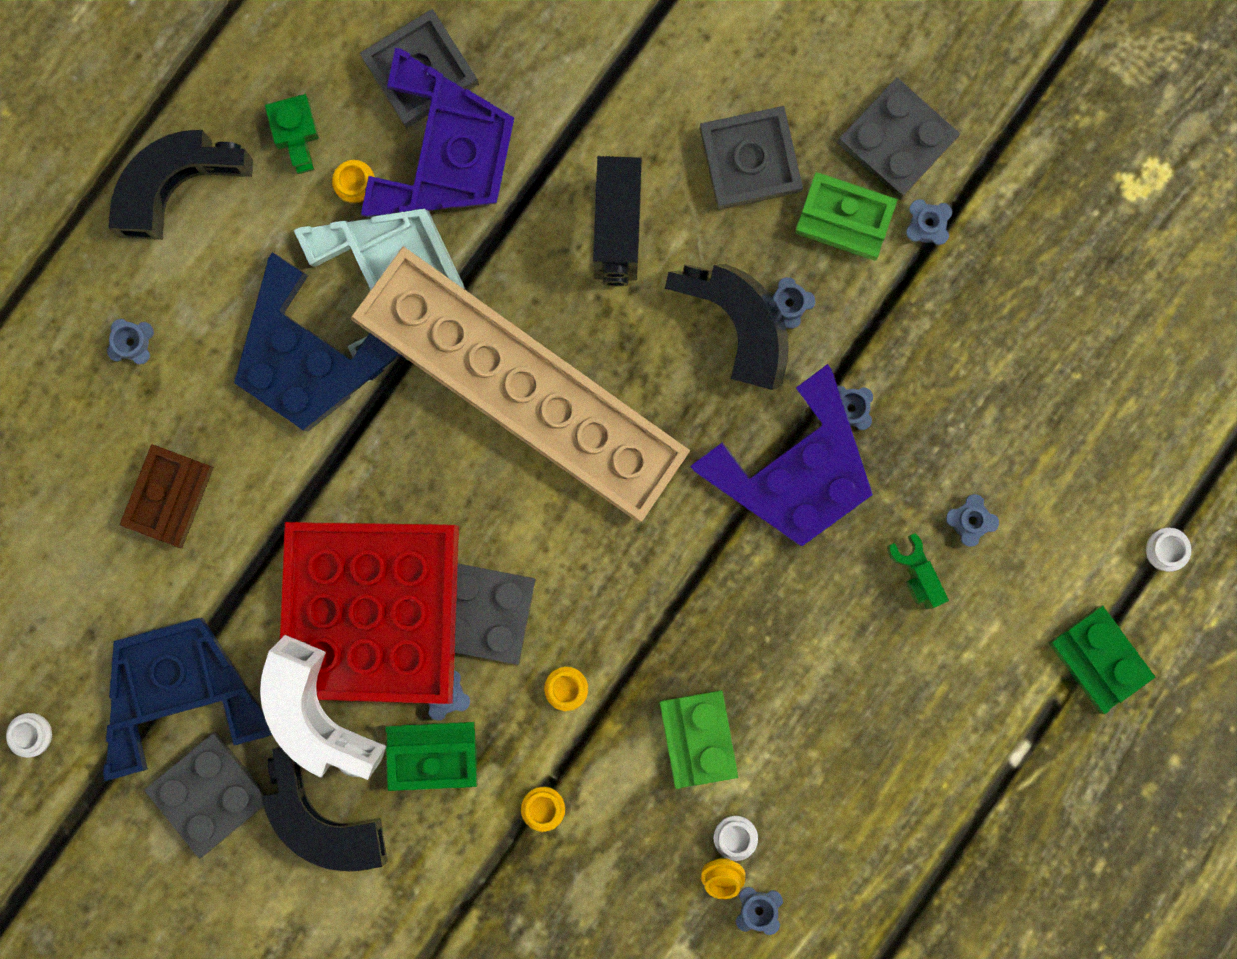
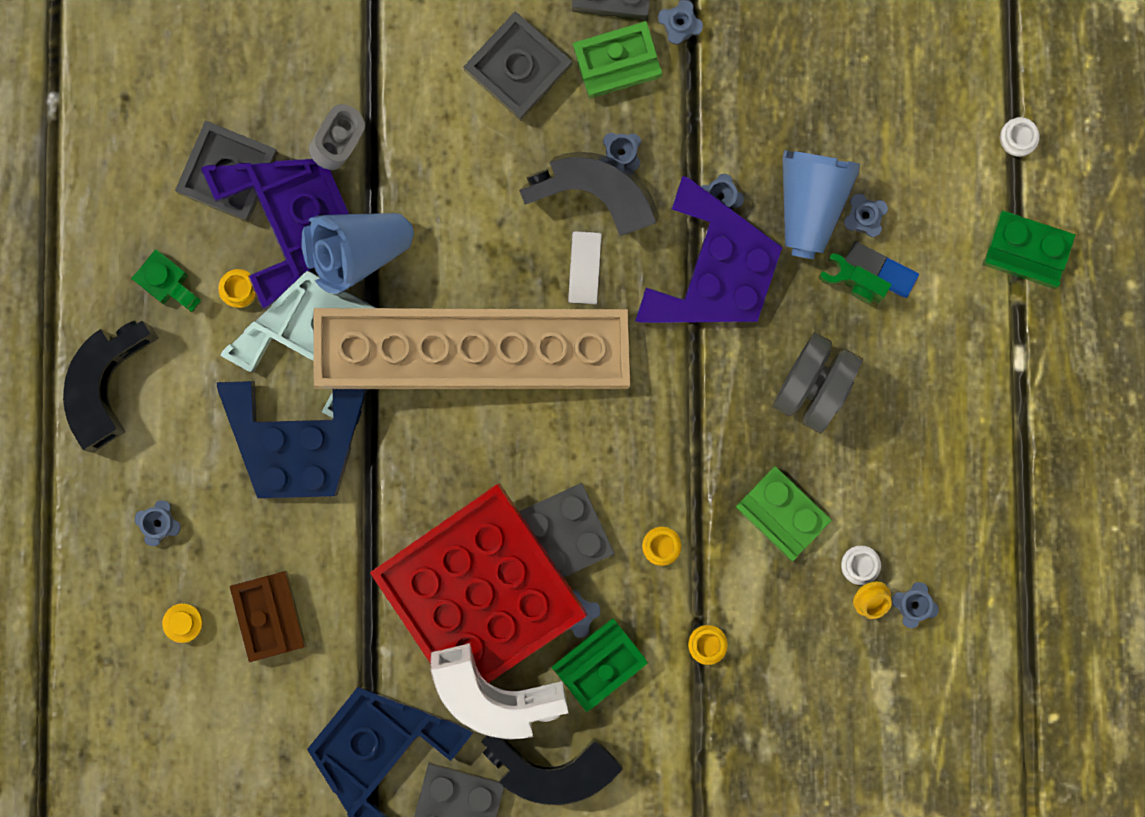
camera: 35 degrees left, 0 degrees up
black window [593,156,642,287] -> none
none -> yellow plate [162,603,203,643]
none -> medium blue cone [302,213,414,294]
none -> light grey plate [309,104,365,170]
none -> white sticker [568,231,601,304]
none -> dark grey wheel [772,332,863,434]
none -> medium blue cone [782,150,860,259]
none -> sticker [845,241,919,298]

